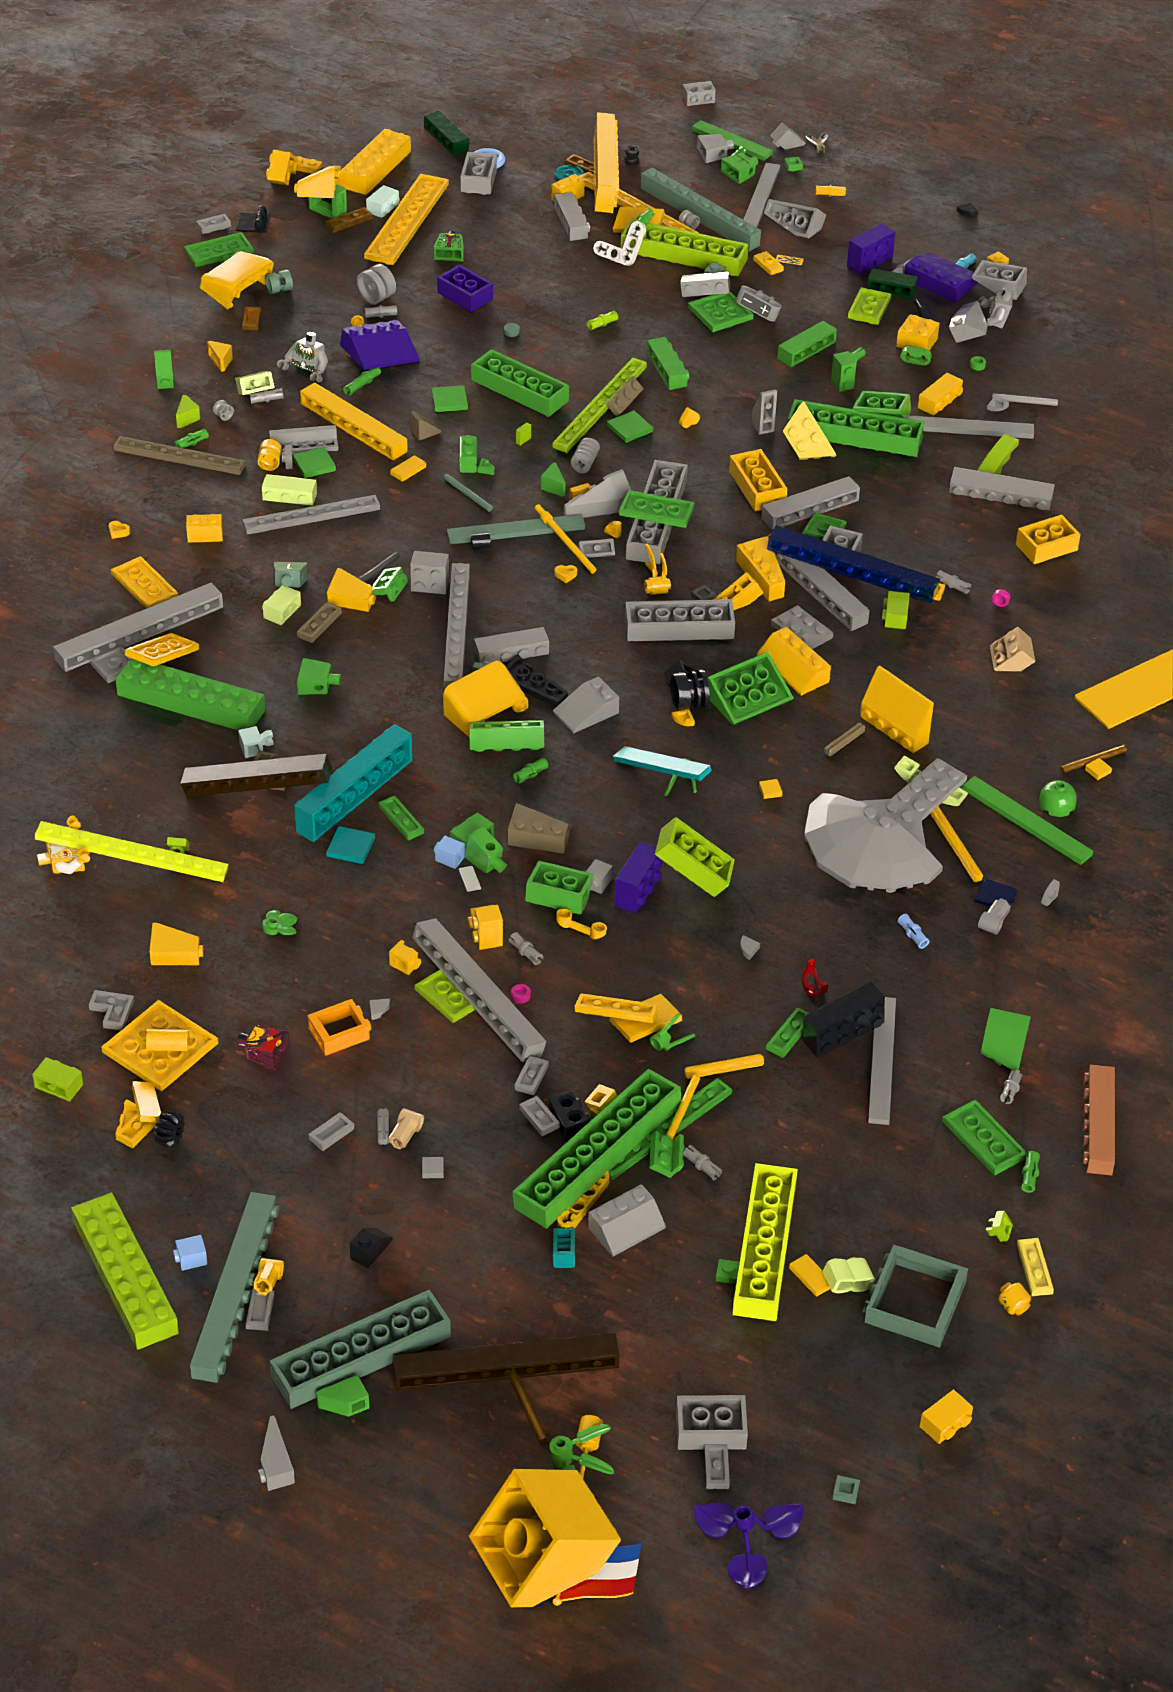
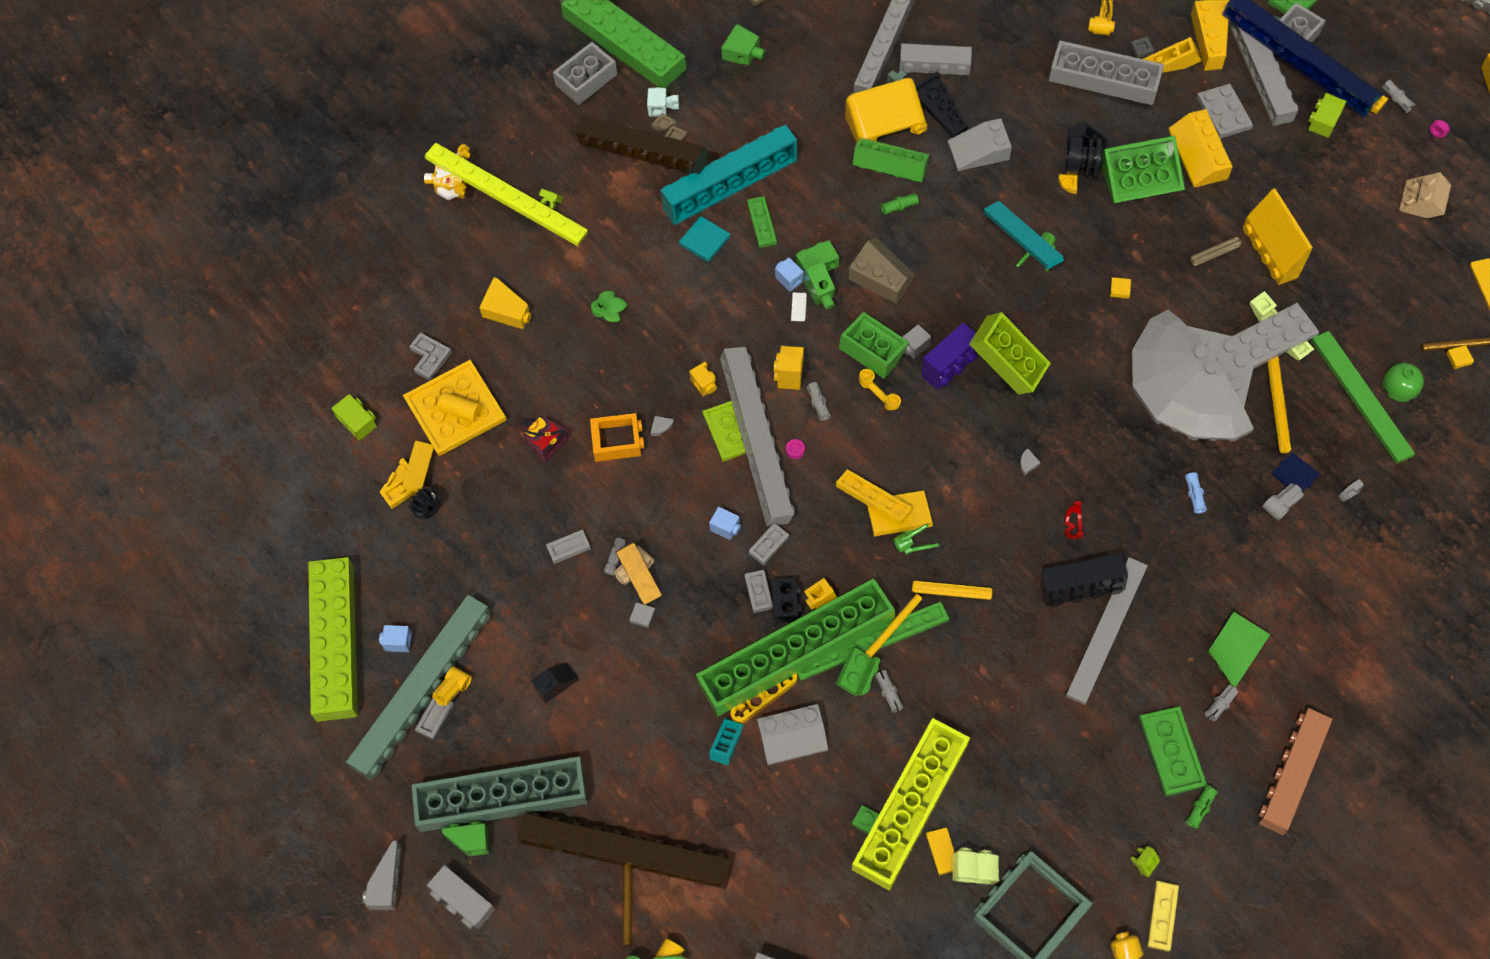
camera: 25 degrees right, 20 degrees up
bright green tile [766,1007,808,1058] -> none
none -> light grey brick [427,865,495,930]
none -> light grey brick [553,42,617,105]
none -> tile [615,542,661,605]
none -> light blue brick [709,507,741,540]

